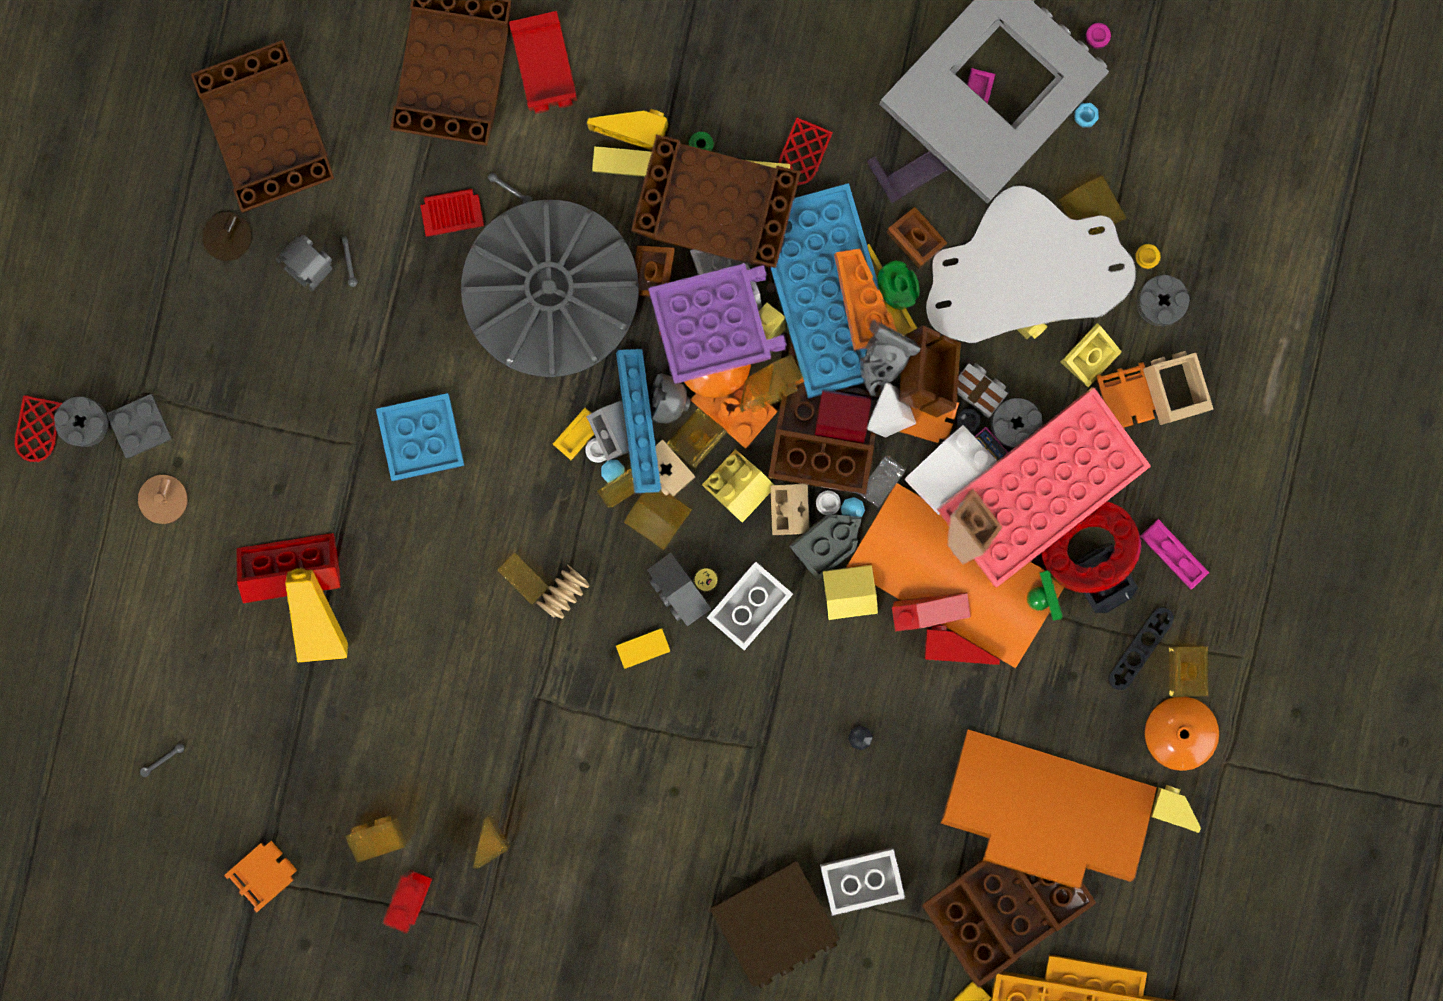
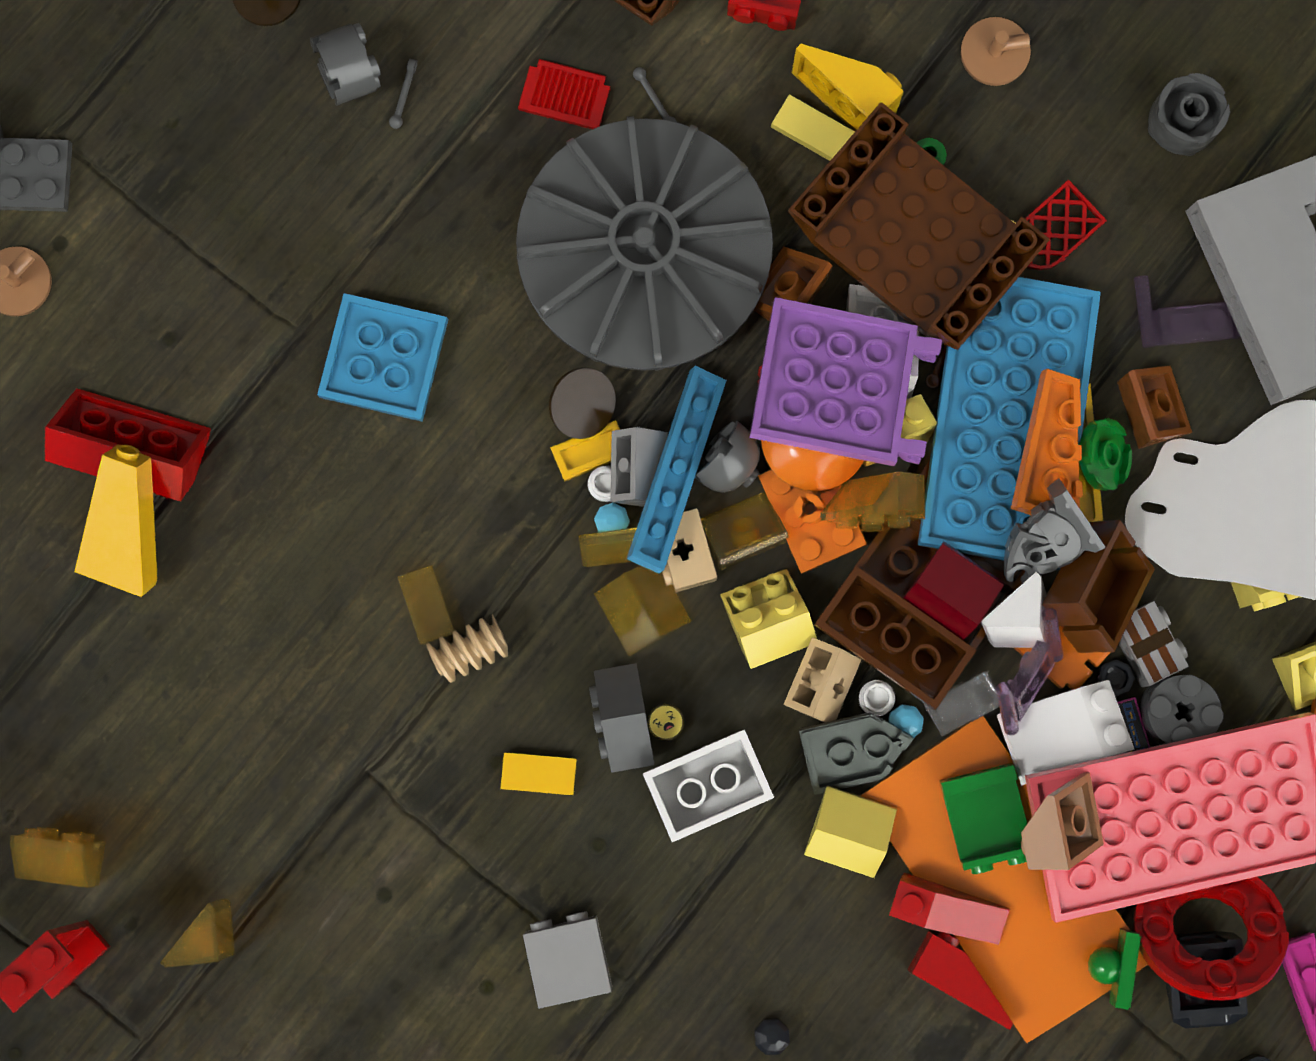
camera: 25 degrees right, 5 degrees down
none -> light grey piece [523,911,612,1009]
none -> dark brown shield [549,367,616,439]
none -> green panel [939,763,1027,874]
none -> medium nougat shield [960,17,1031,86]
none -> plate [996,608,1064,735]
none -> dark grey brick [1148,73,1230,156]

